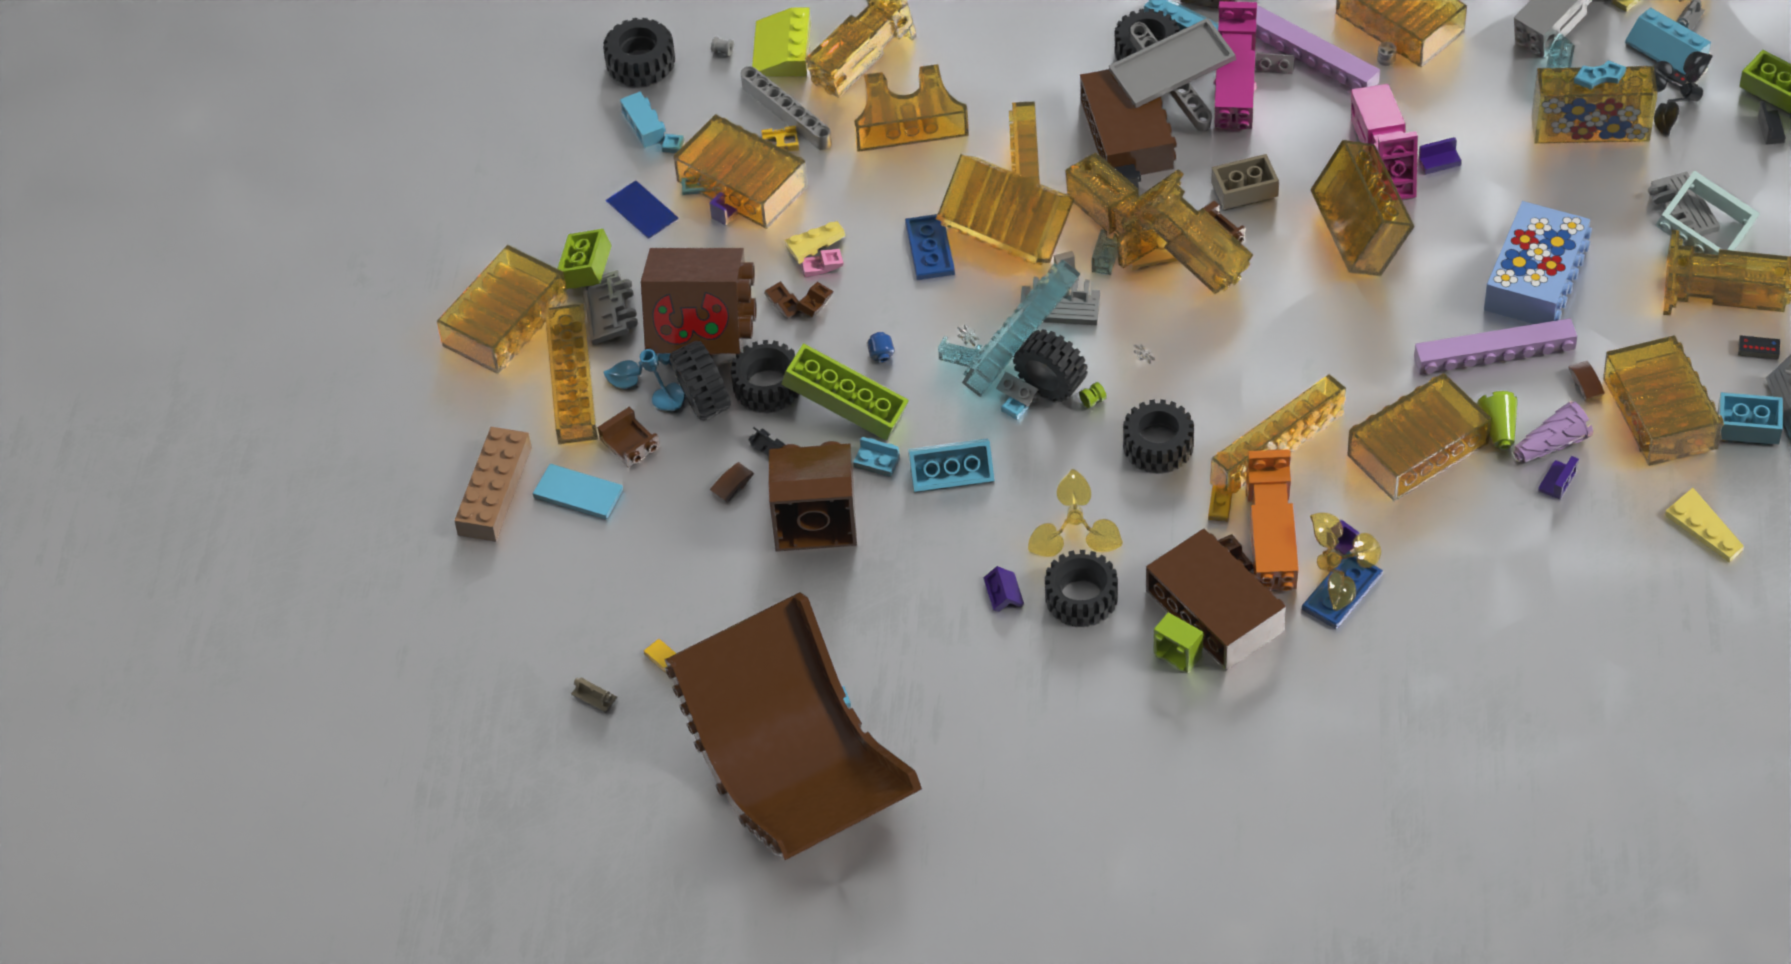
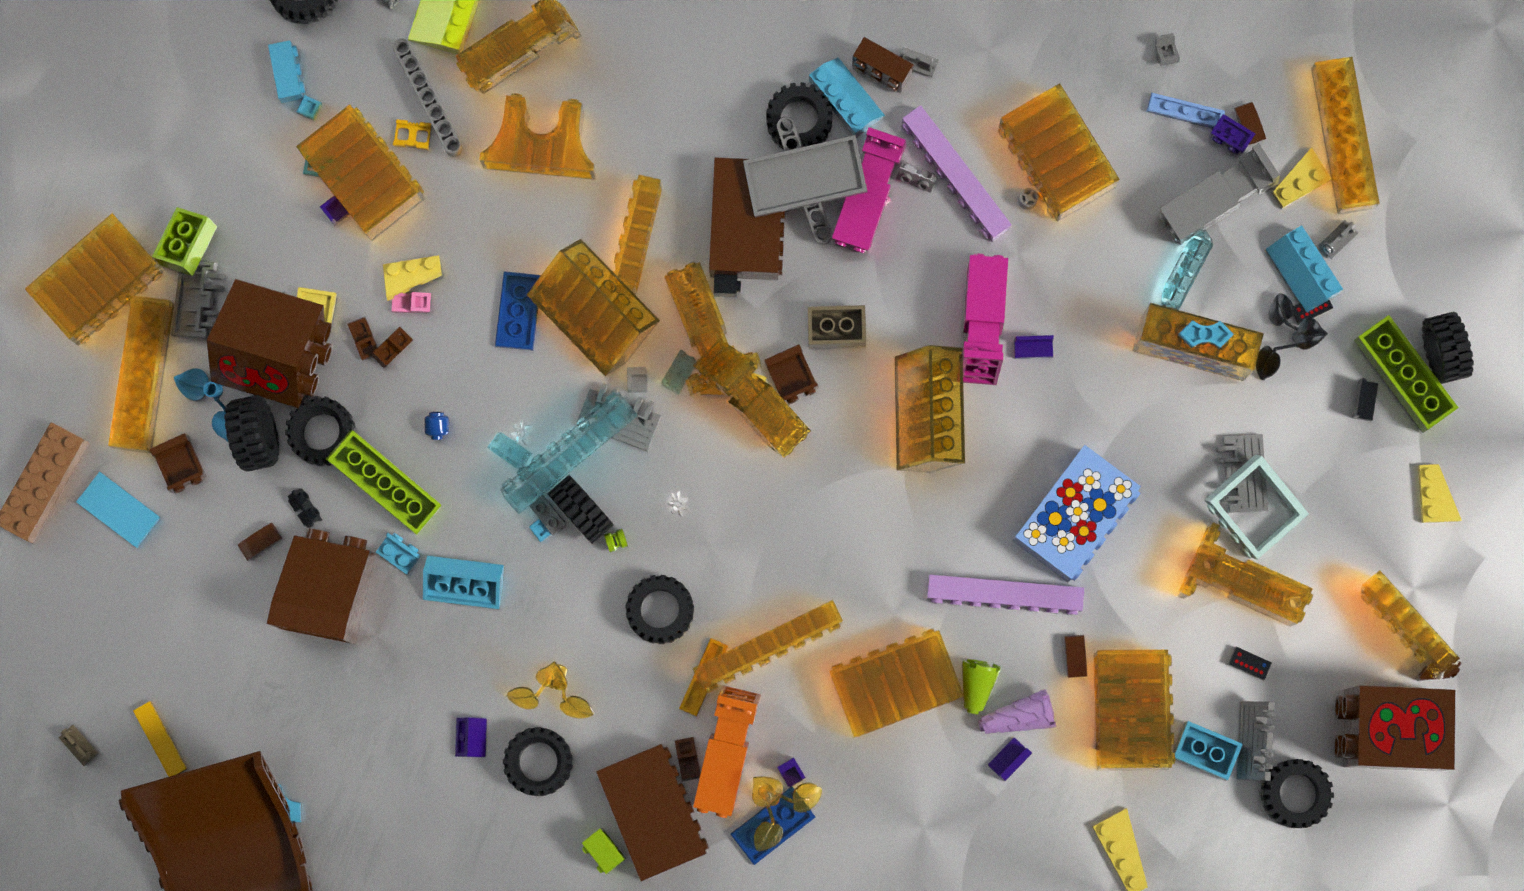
camera: 15 degrees right, 30 degrees up
clear blue piece [606,180,679,239] -> none

